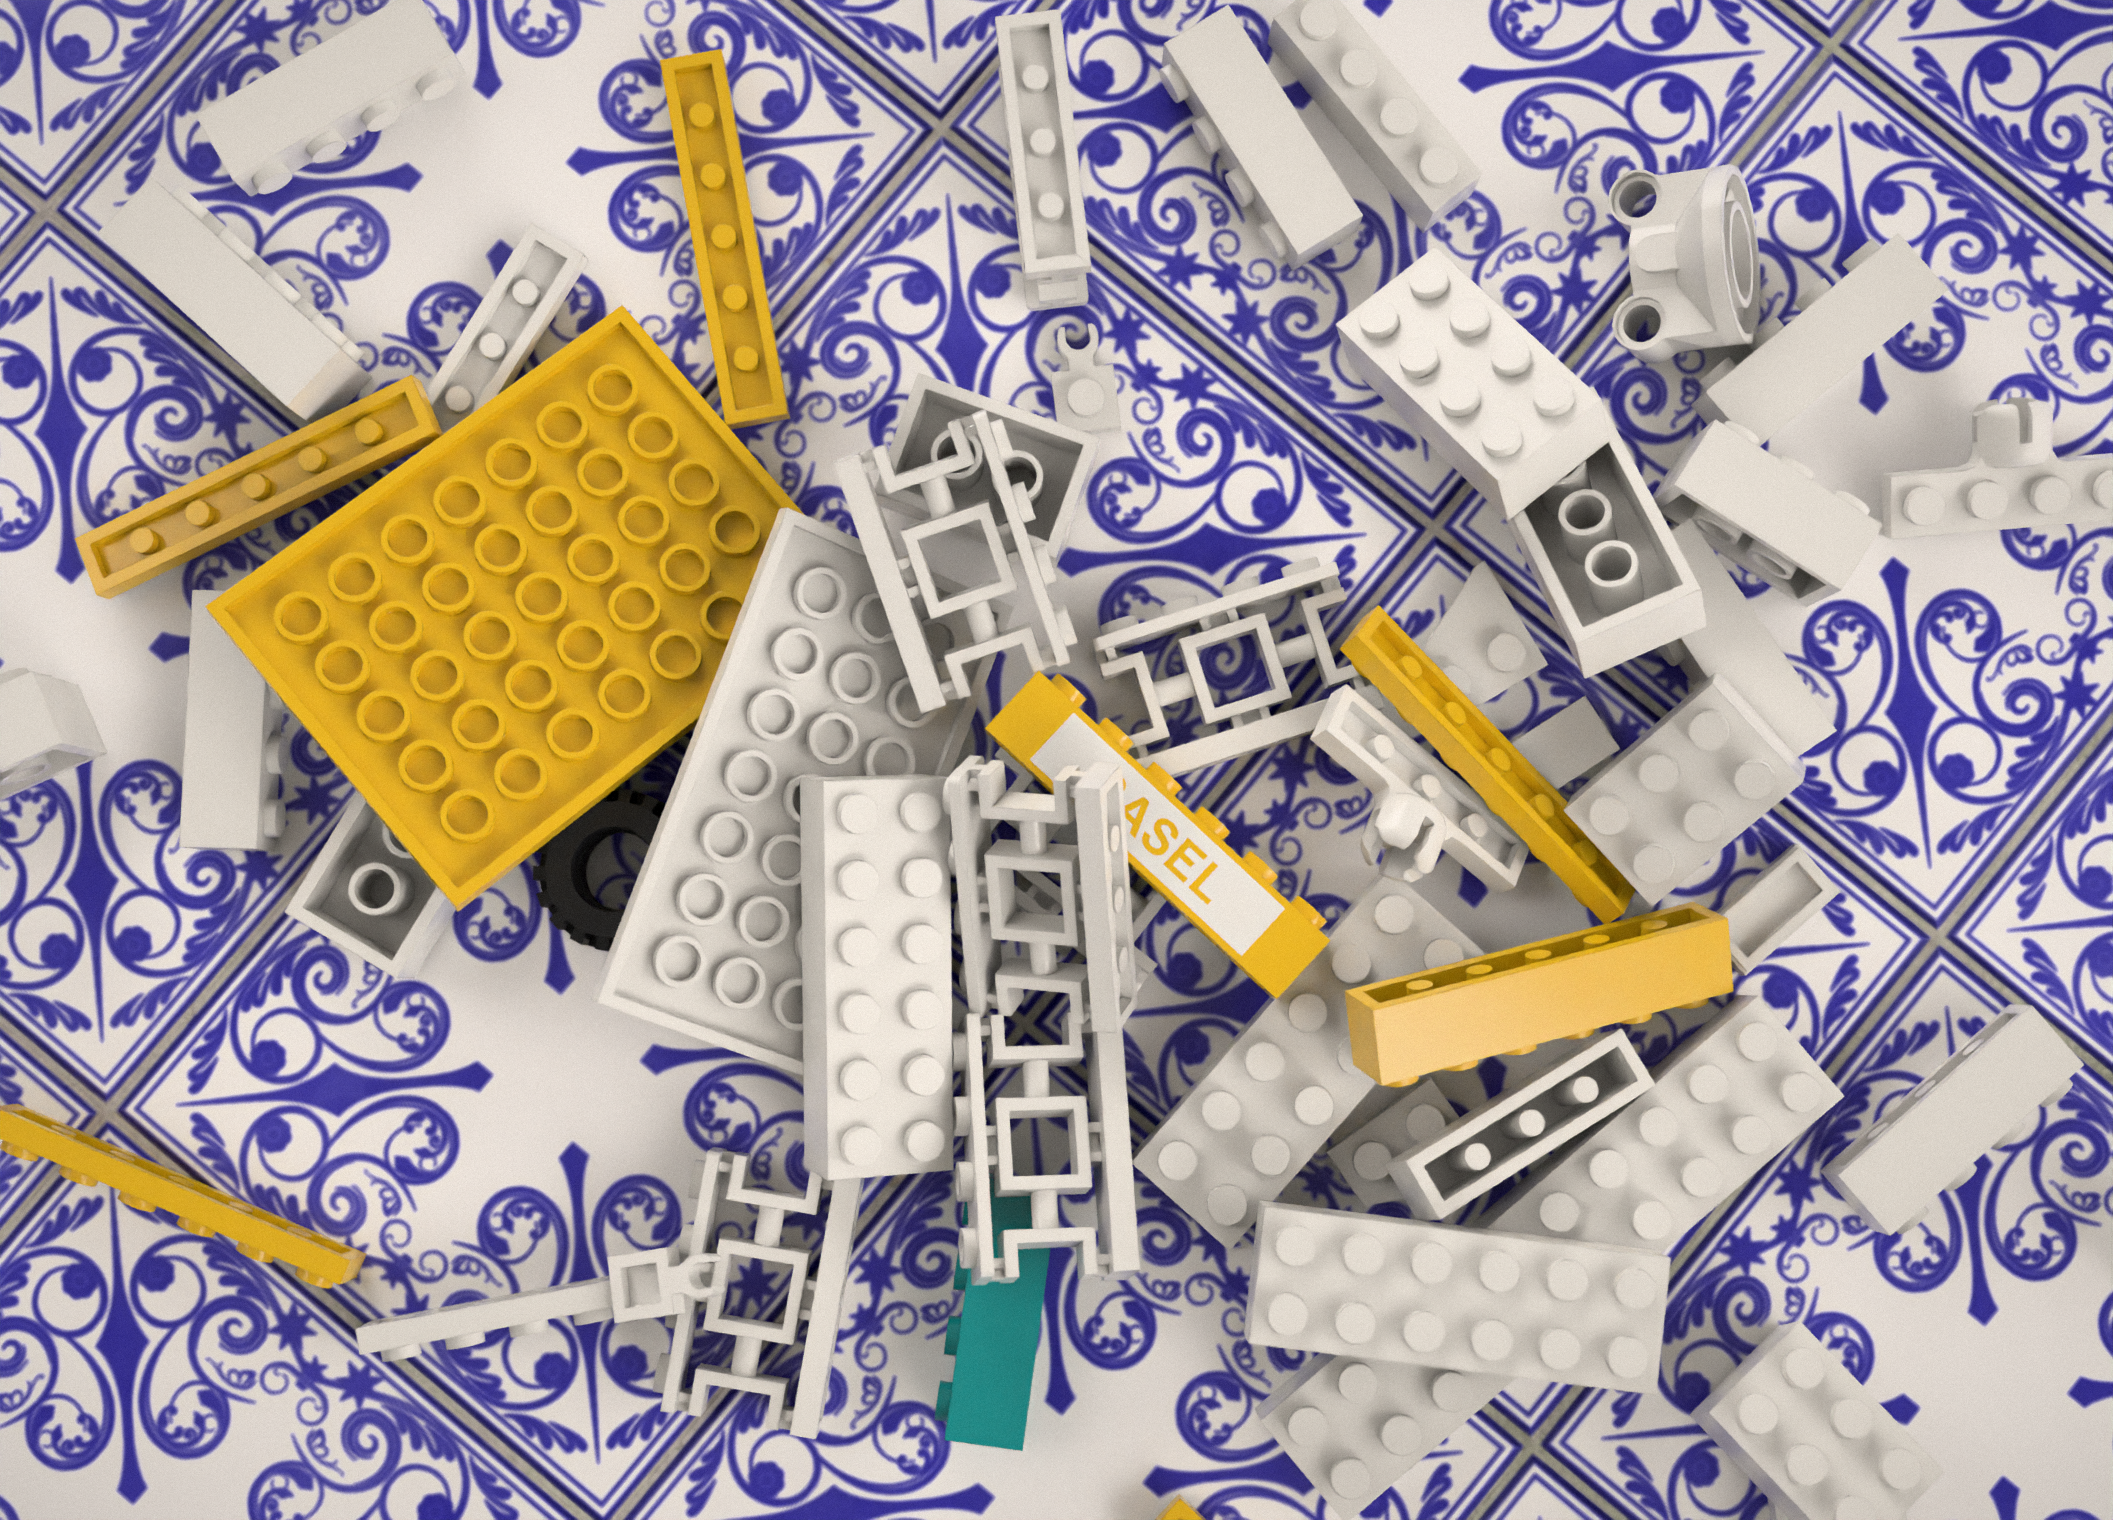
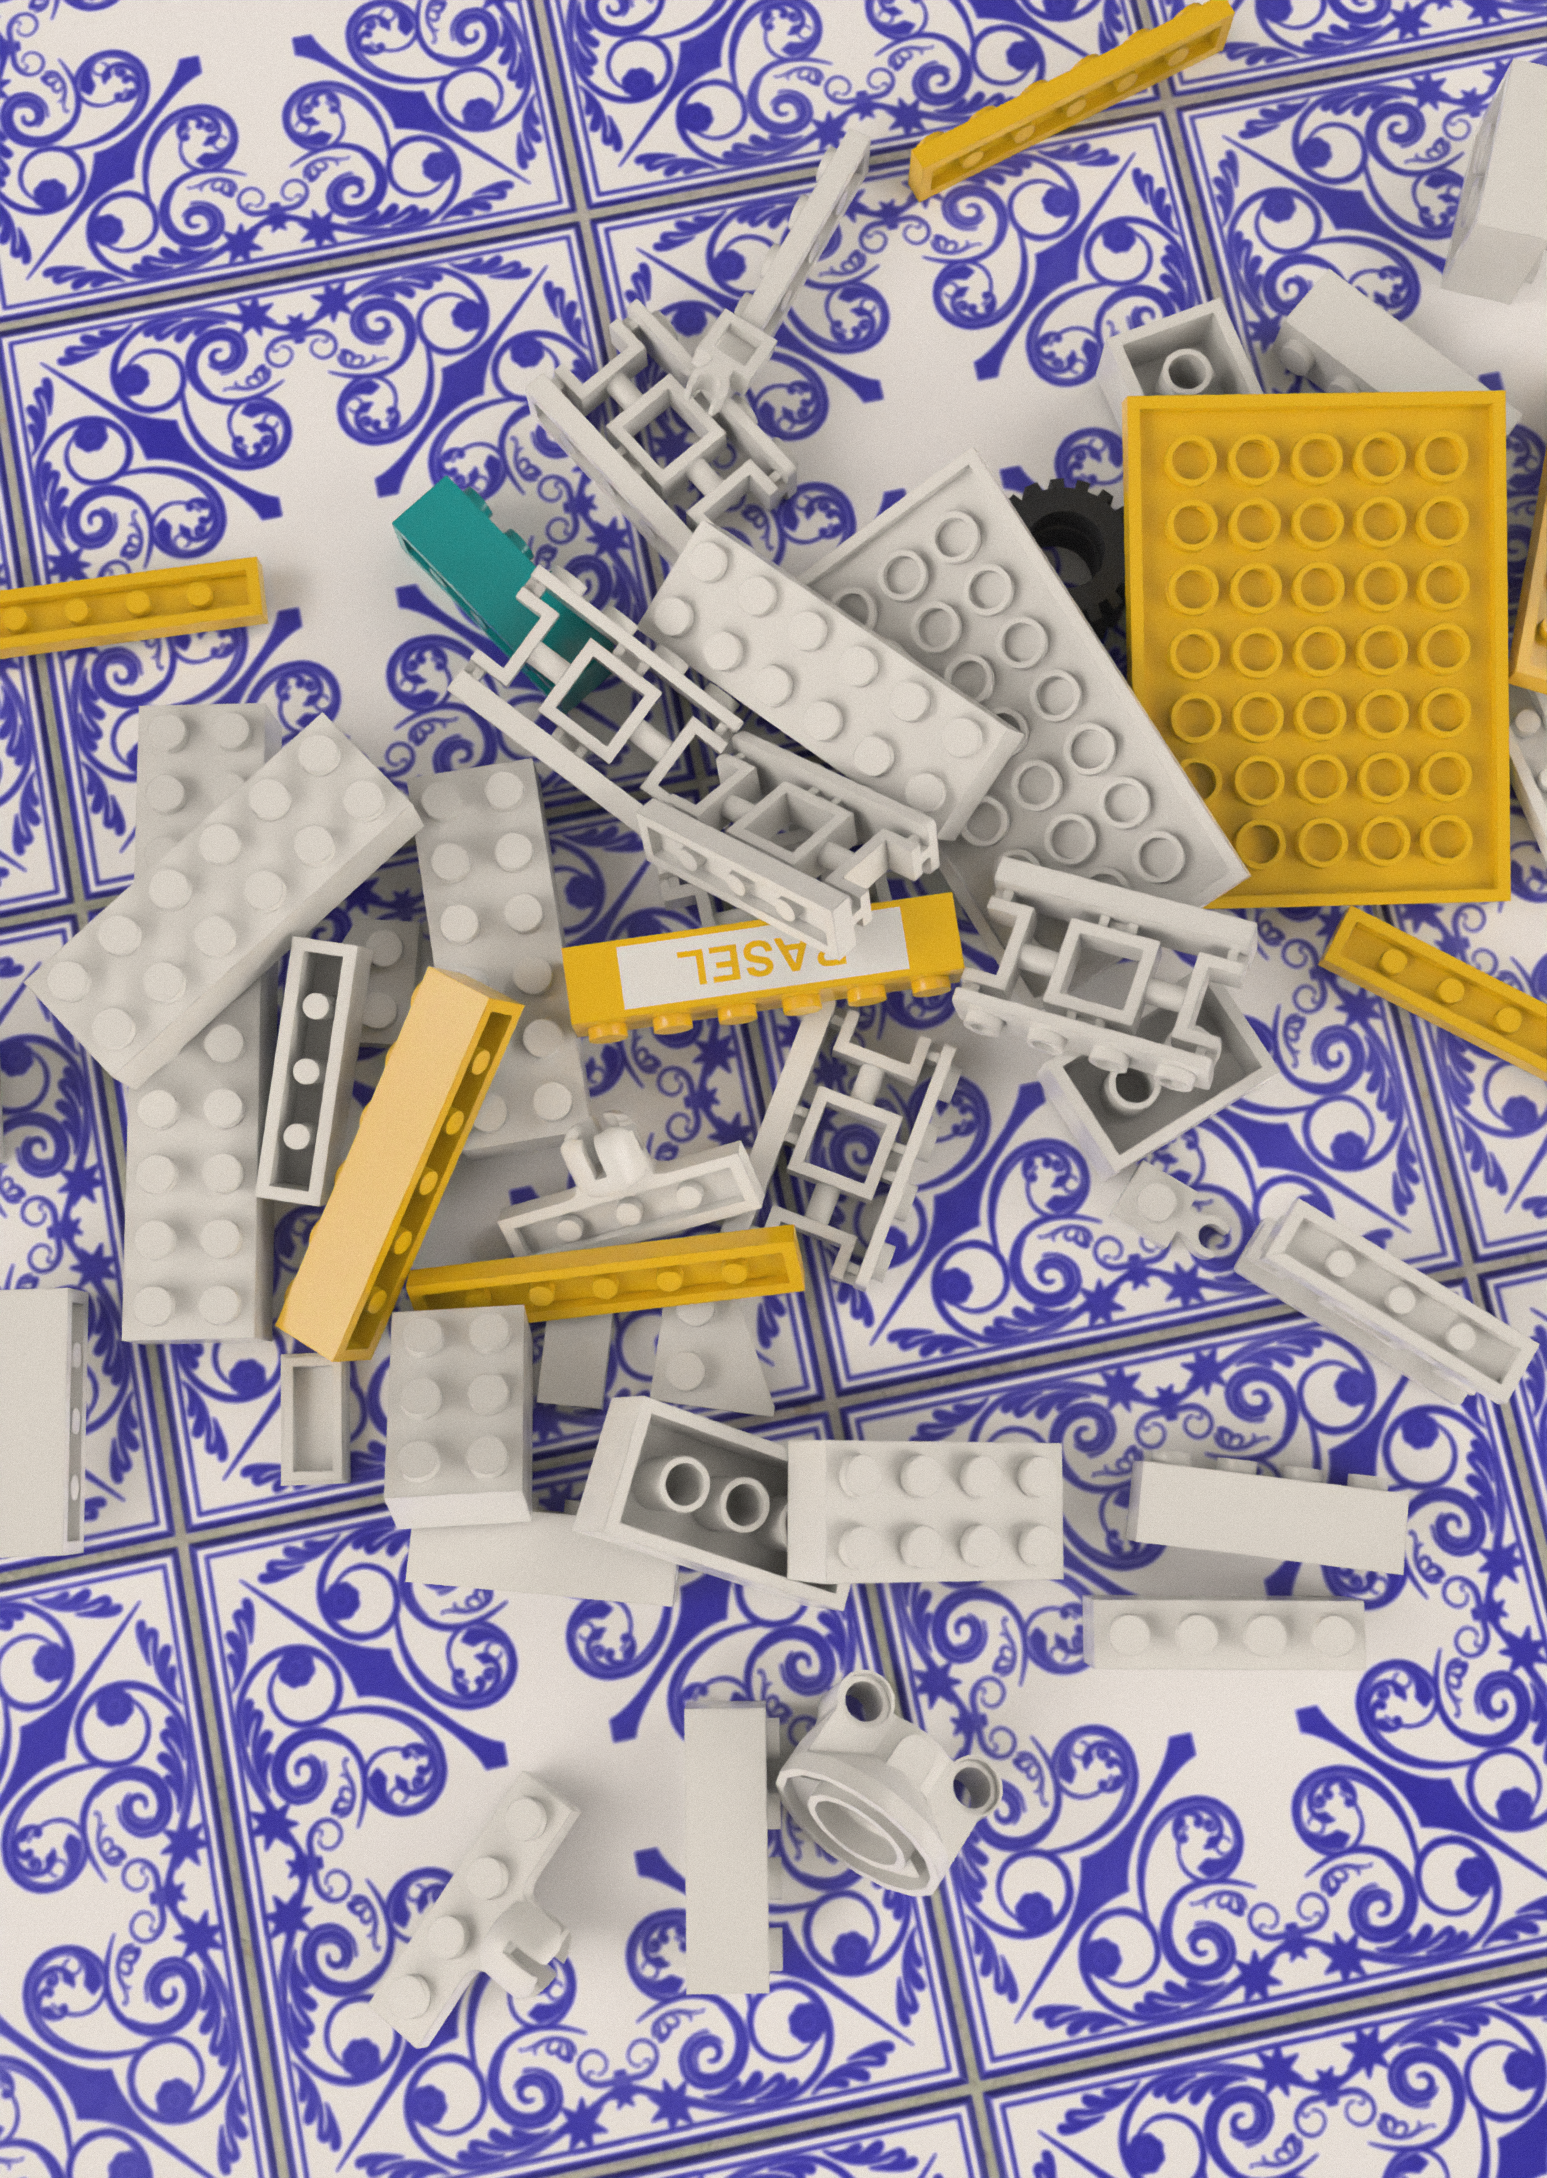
camera: 130 degrees right, 5 degrees down
white brick [1652,419,1883,608] -> none

